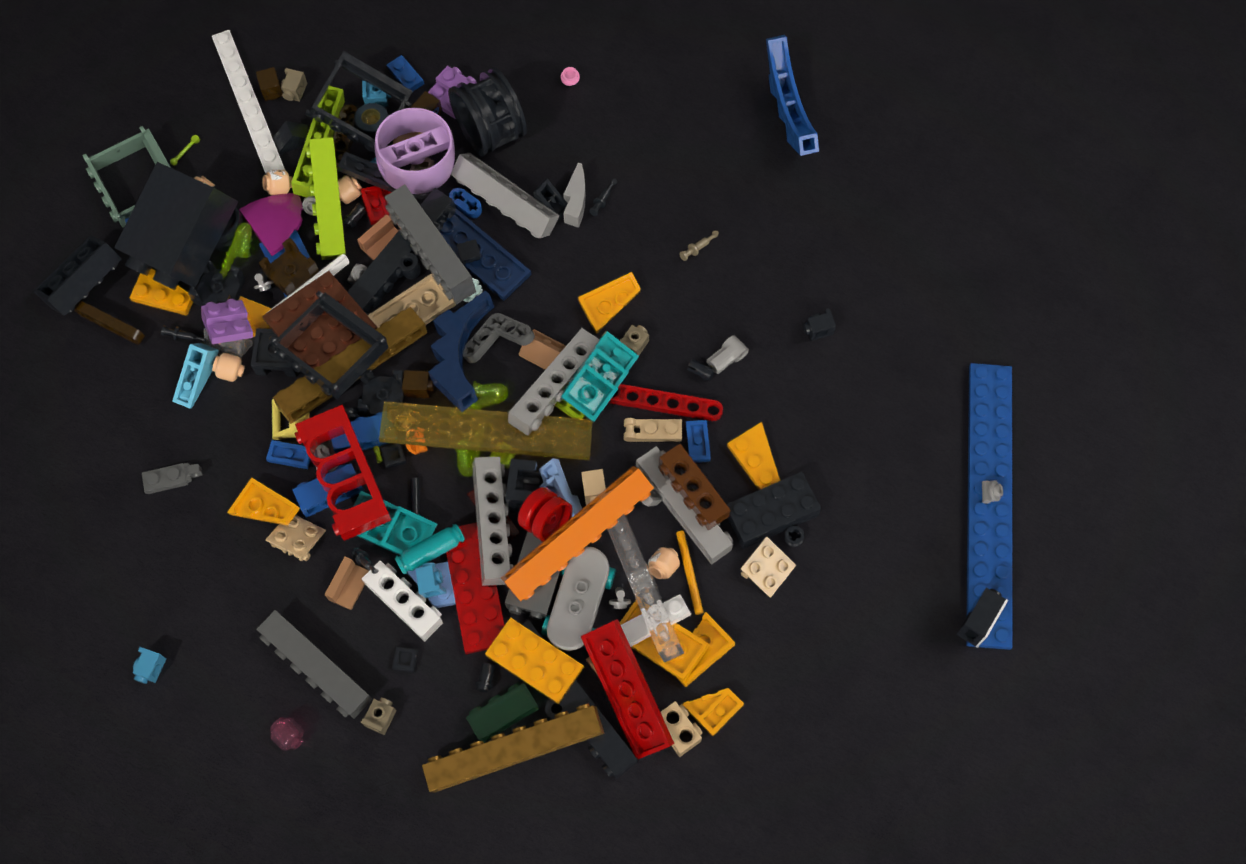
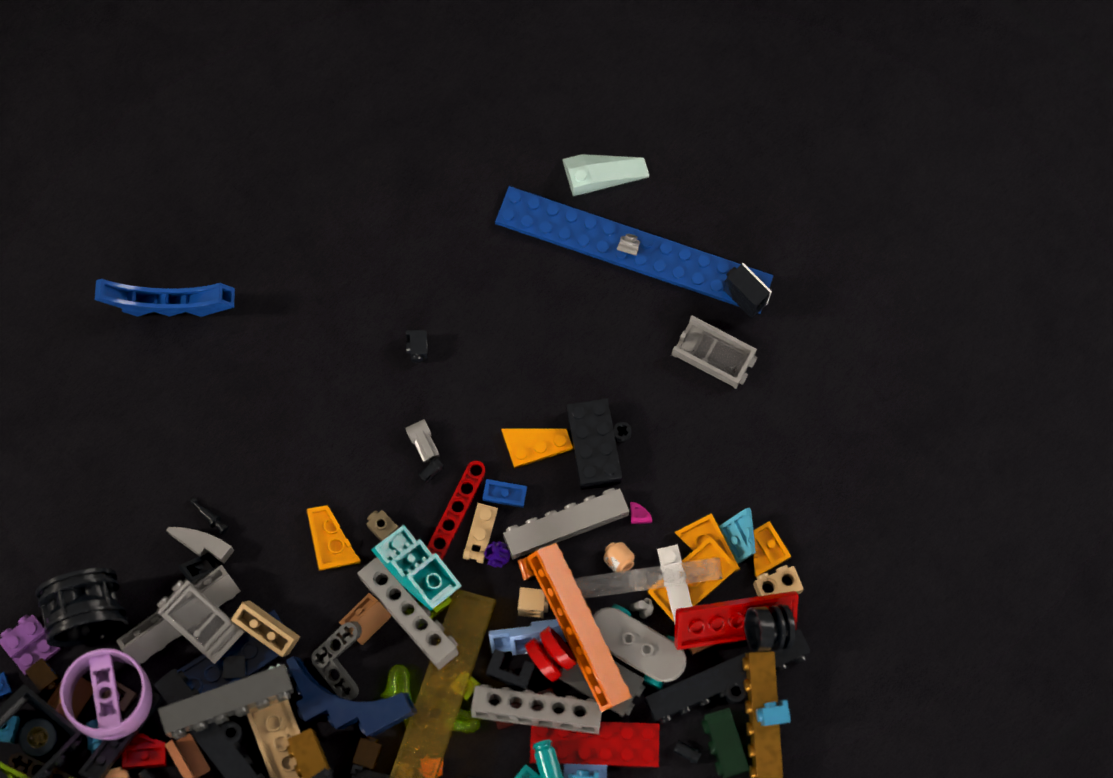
camera: 80 degrees left, 5 degrees up
blue beam [449,188,482,218] -> none
light orange plate [485,618,584,704] -> none
bright pink plate [561,67,580,86] -> none
reddish brown brick [658,444,731,531] -> none
light orange bar [676,531,704,615] -> none
dark tan piece [680,231,719,261] -> none
tan hinge [740,537,796,598] -> none
none -> light grey door [157,579,244,664]
none -> tan brick [231,600,300,657]
none -> dark purple gear [484,541,510,568]
none -> light aqua wedge [563,154,649,196]
none -> dark pink tile [630,502,652,524]
none -> door [672,316,758,389]
none -> medium azure wing [718,507,756,564]
none -> black wheel [744,604,796,652]
none -> dark azure brick [756,700,791,726]

